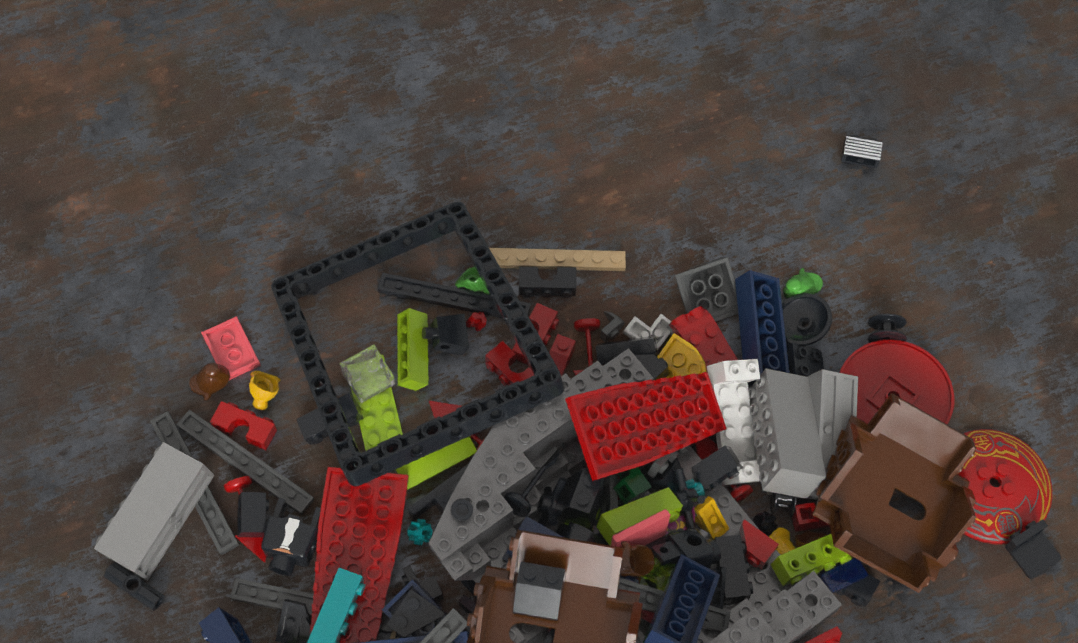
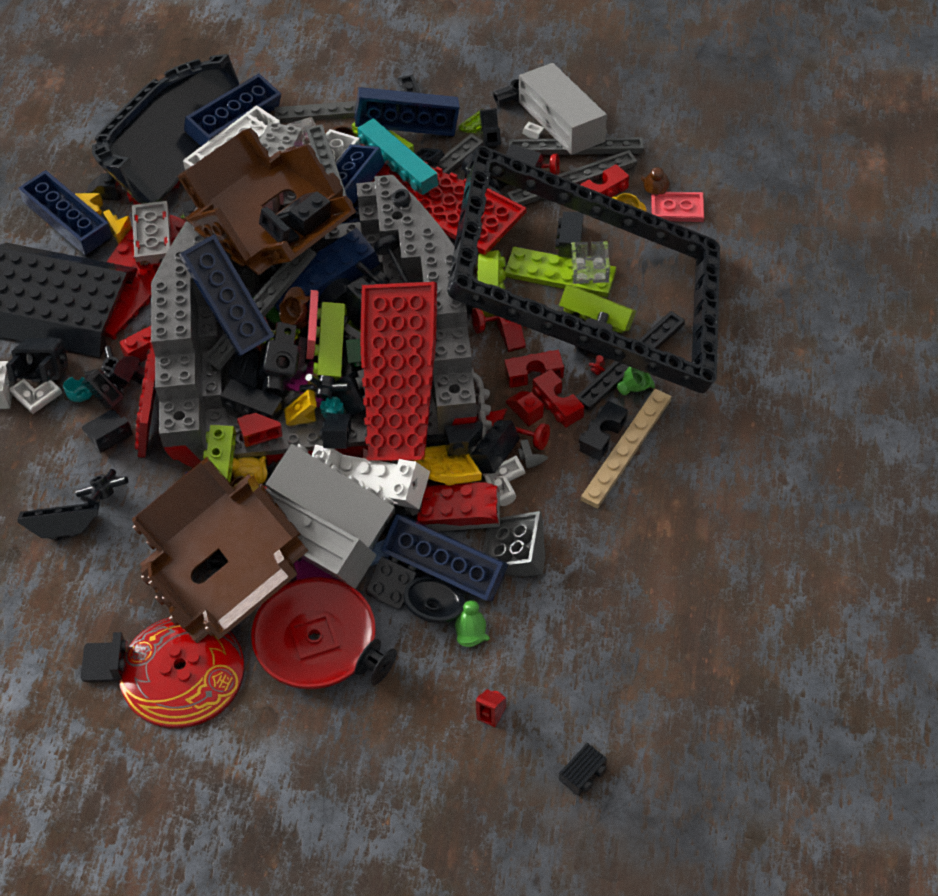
camera: 125 degrees right, 10 degrees down
none -> black panel [259,207,299,243]
none -> clear neon green tile [458,109,483,133]
none -> red slope [475,689,506,728]
none -> black brick [479,108,501,147]
none -> white plate [522,122,544,139]

